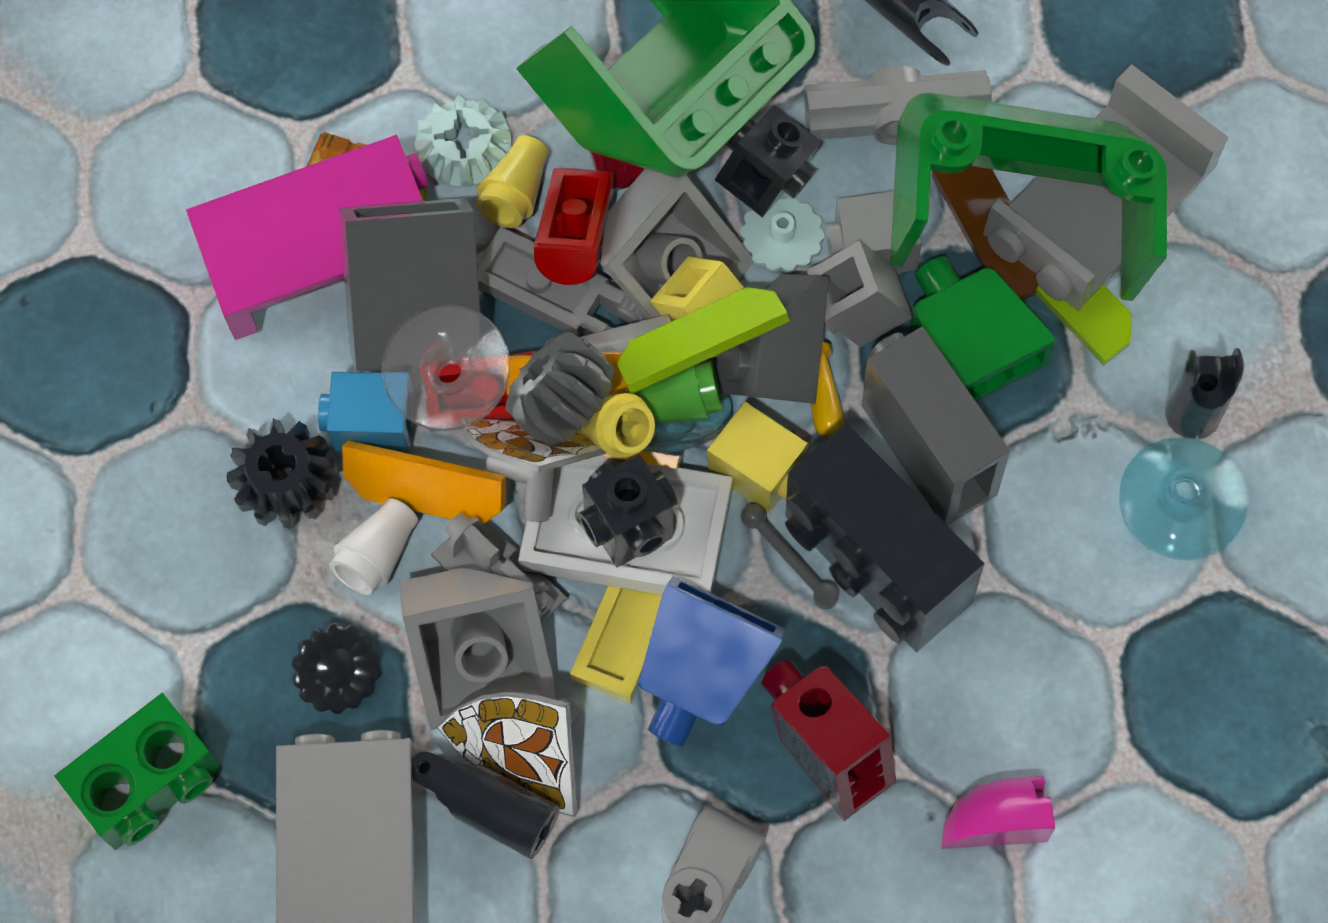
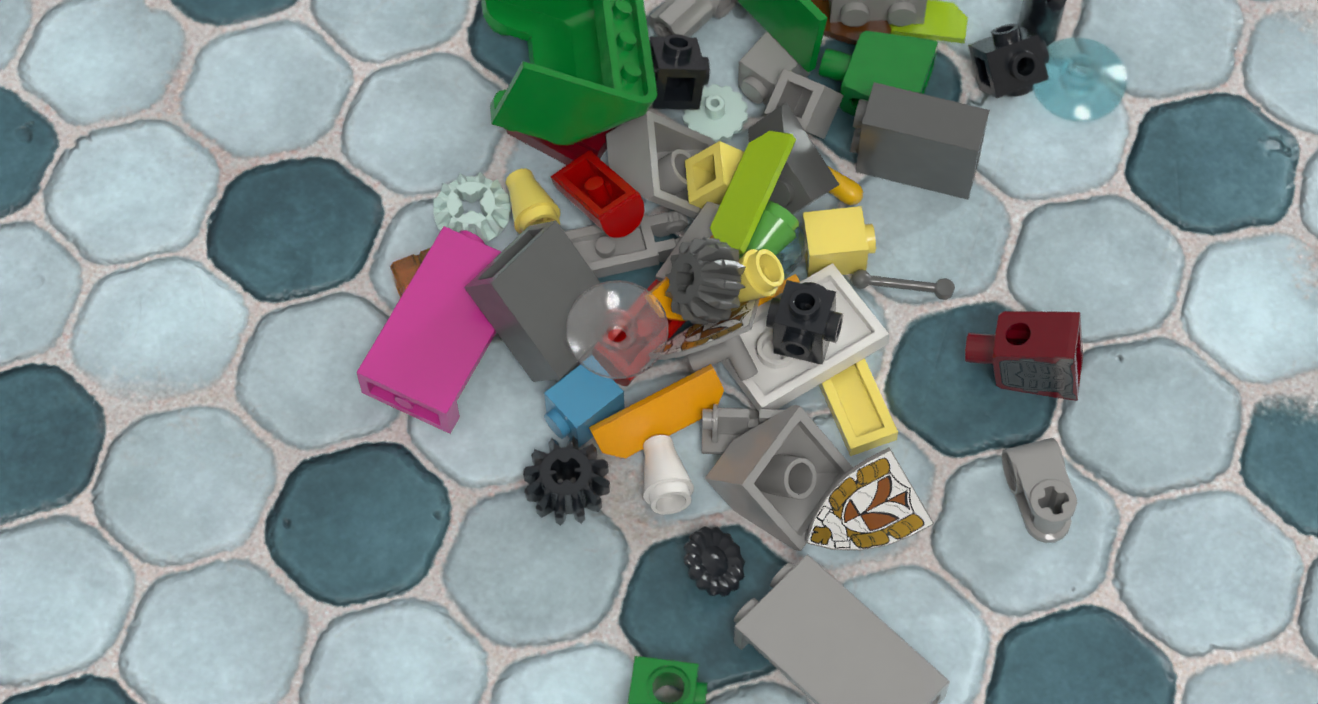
camera: 45 degrees left, 5 degrees down
black piece [412,751,560,859] -> none
blue torso [638,576,786,746] -> none
black piece [785,423,985,653] -> none
dark pink brick [941,776,1055,849] -> none
none -> black brick [968,24,1049,98]

